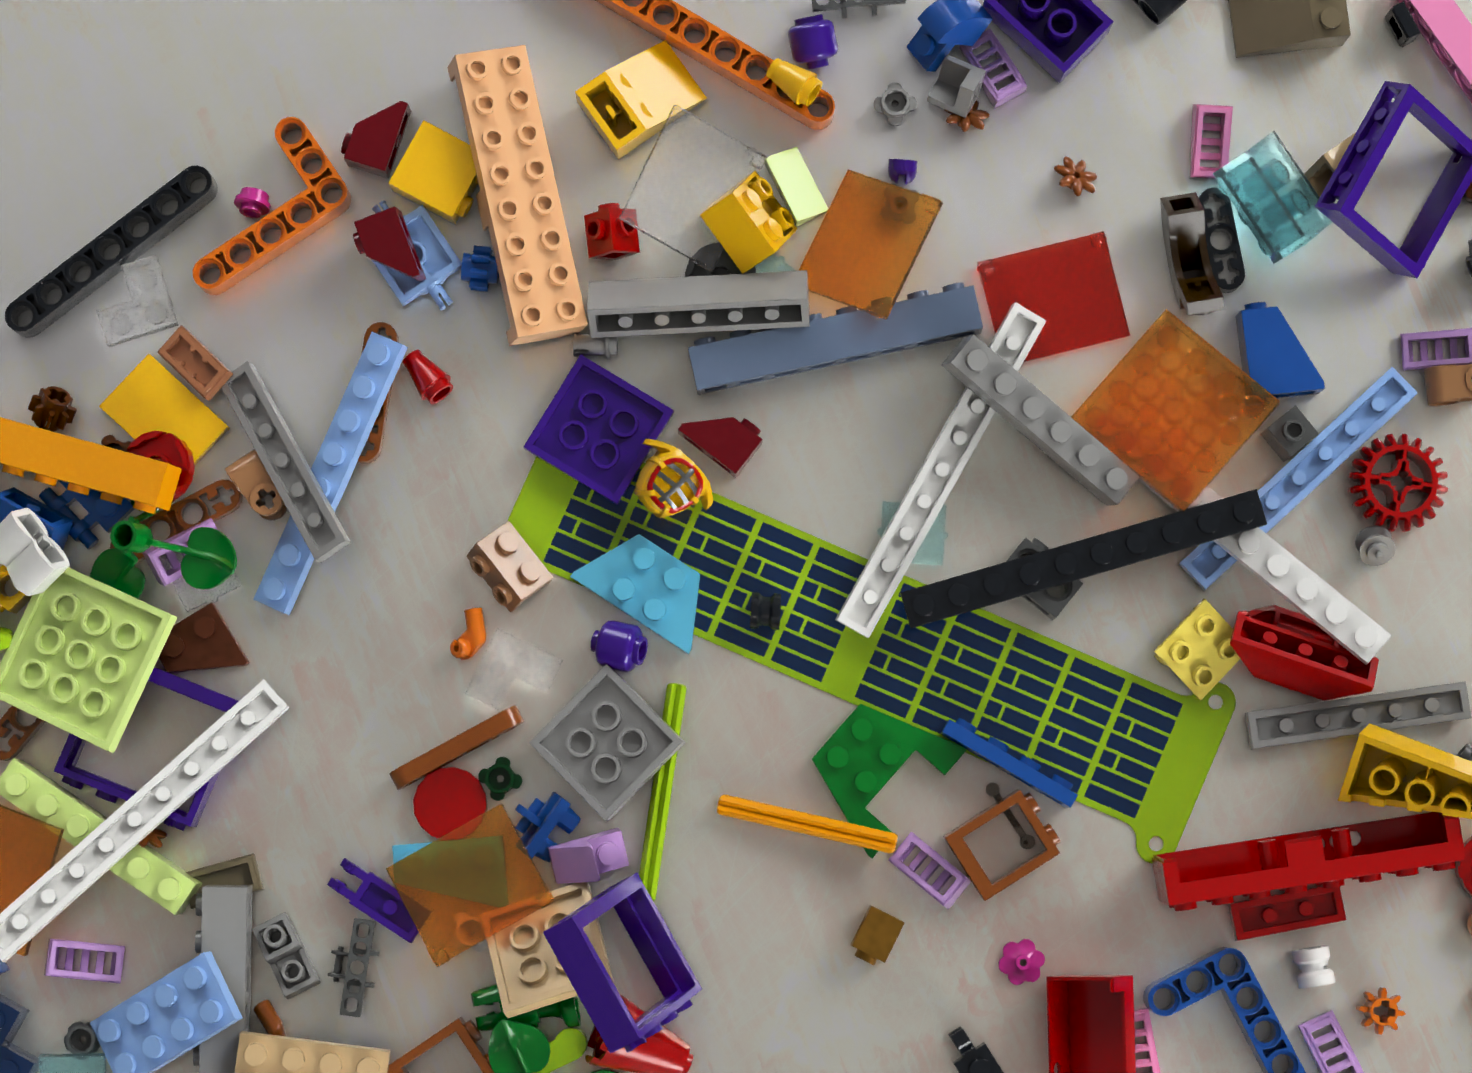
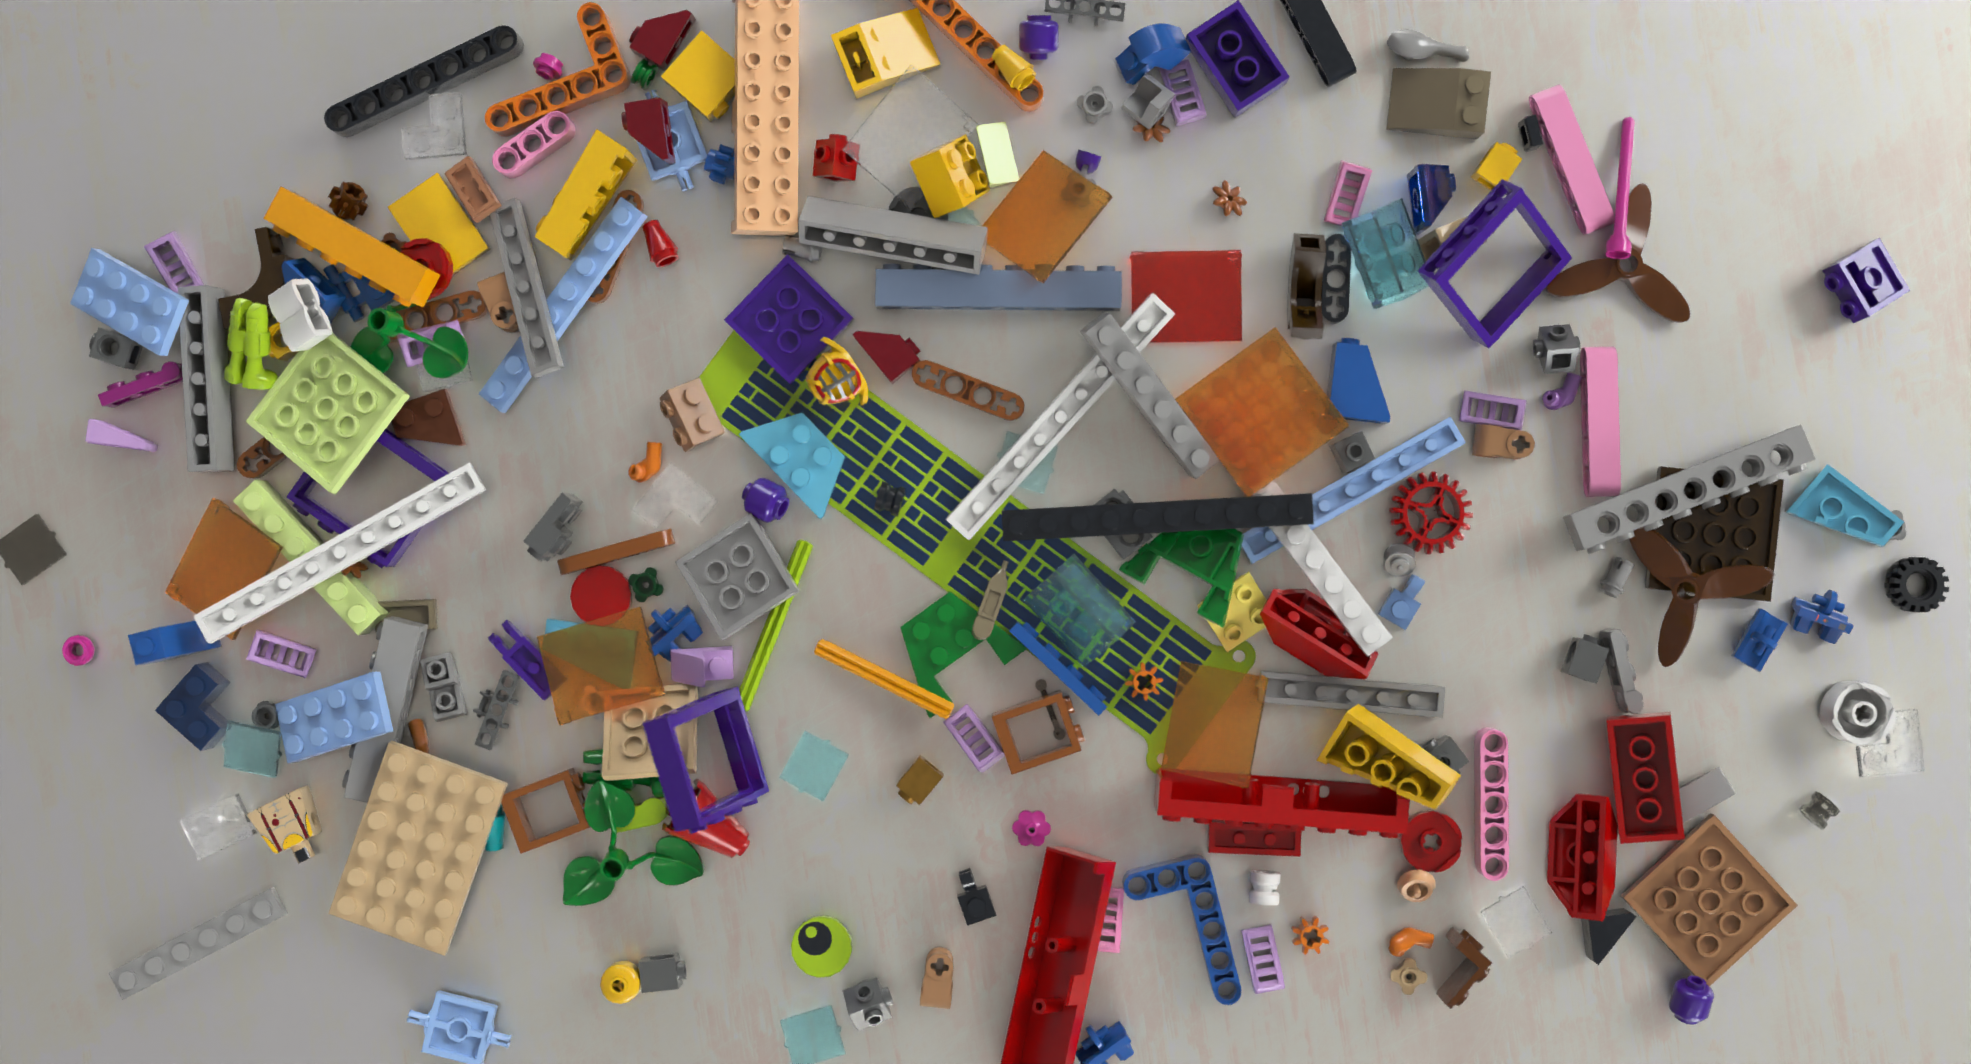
camera: 15 degrees right, 5 degrees up
none -> bright pink beam [492,111,576,178]
none -> dark grey plate [523,493,583,562]
none -> yellow wedge [535,129,637,261]
none -> green bush [631,59,658,90]
none -> clear light blue piece [779,730,849,802]
none -> dark orange beam [912,360,1025,421]
none -> dark tan piece [972,560,1008,640]
none -> clear light blue slope [1023,554,1136,667]
none -> green wing [1119,529,1244,628]
none -> orange gear [1125,662,1163,701]
none -> clear orange piece [1161,661,1269,788]
none -> medium blue plate [1378,574,1425,630]
none -> clear blue slope [1407,164,1456,235]
none -> yellow brick [1470,142,1522,191]

